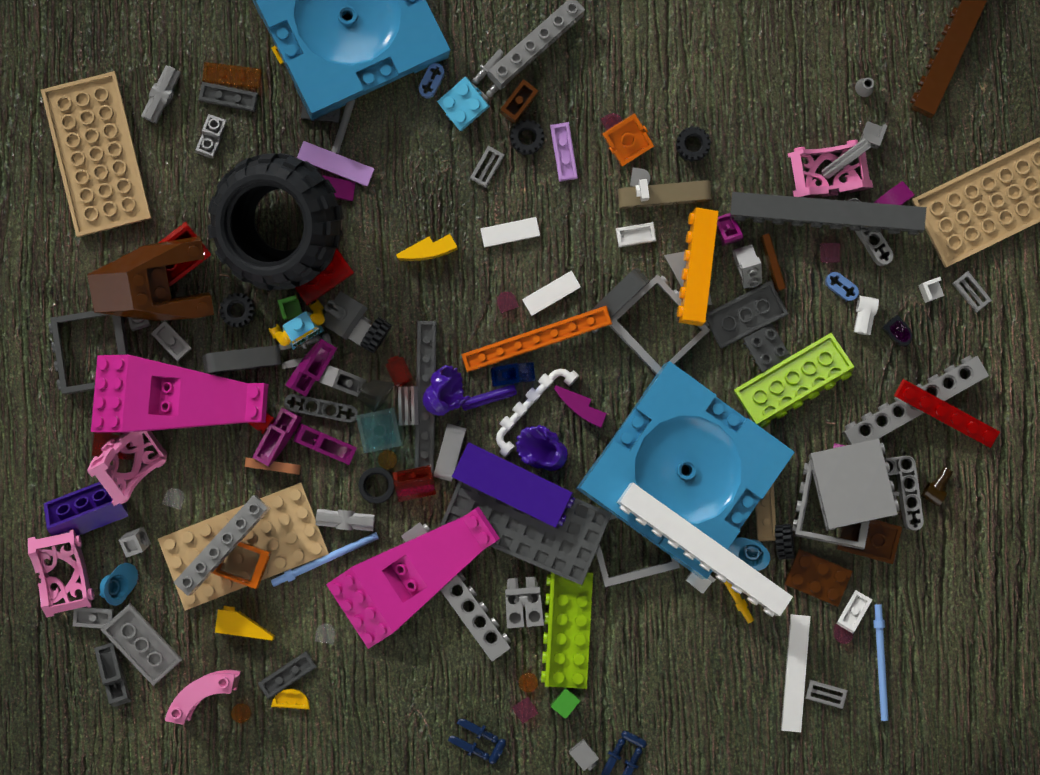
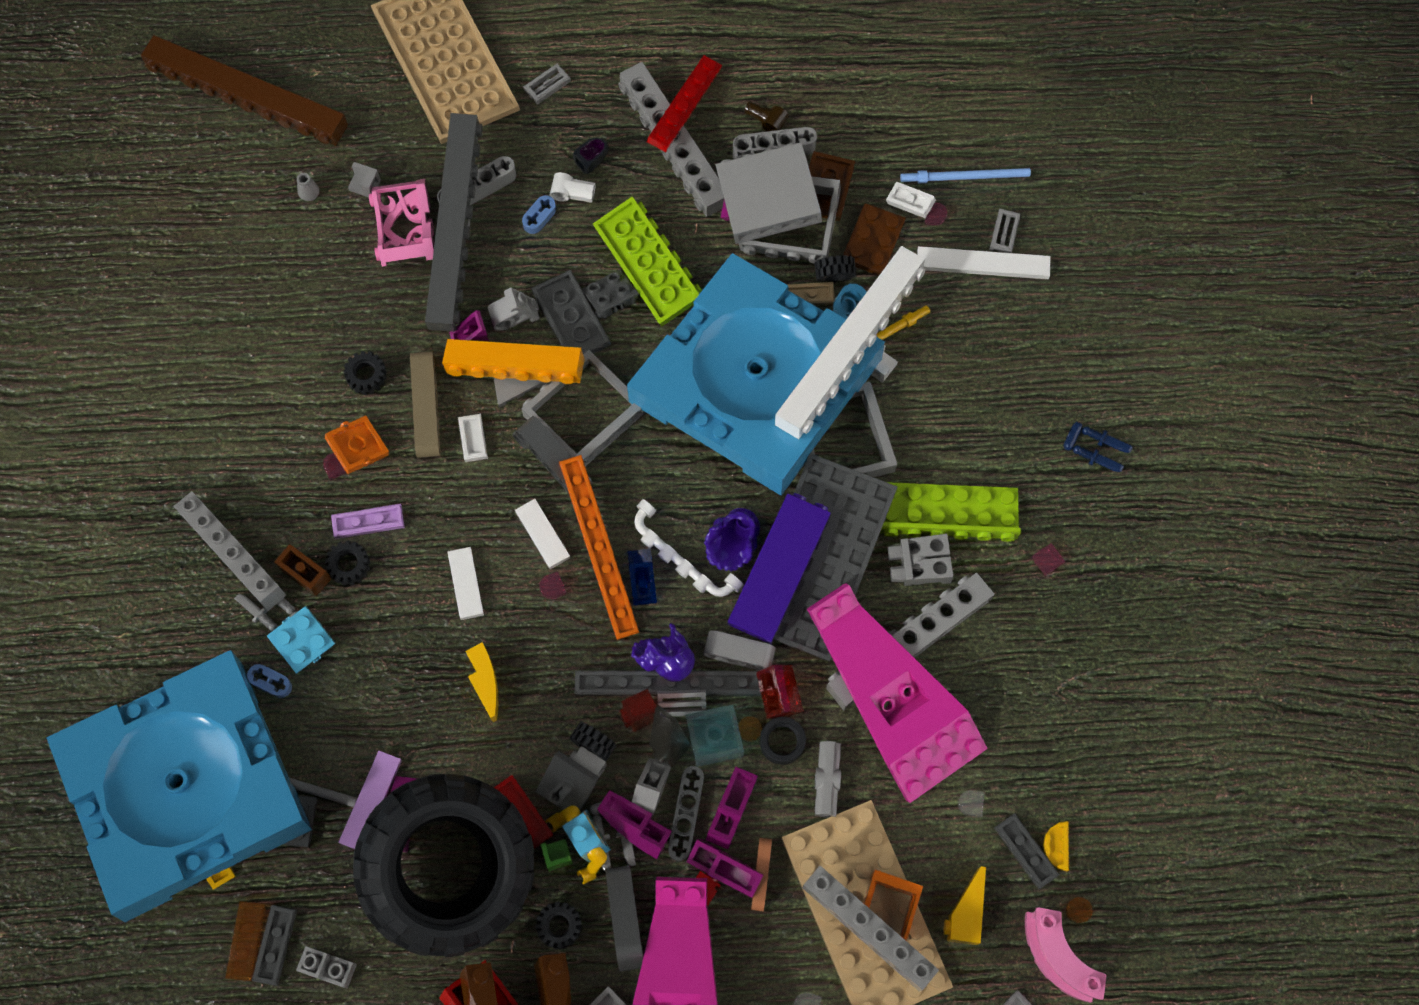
camera: 90 degrees left, 15 degrees down
light blue bar [271,532,379,587] -> none
dark blue piece [448,719,506,764] -> none
dark purple axle [462,385,517,411] -> none
light grey tile [470,146,505,188] -> none
clear orange tile [519,672,538,692] -> none
bright green panel [550,688,580,718] -> none
magenta slope [554,385,607,428] -> none
light grey brick [569,738,599,771] -> none
light grey tile [630,167,650,187] -> none
white plate [635,179,650,202] -> none
reddish brown tile [760,234,786,292] -> none
clear pink tile [820,243,840,263] -> none
light grey axle [821,139,871,179] -> none
magenta slope [874,181,915,205] -> none
white panel [918,277,944,303] -> none

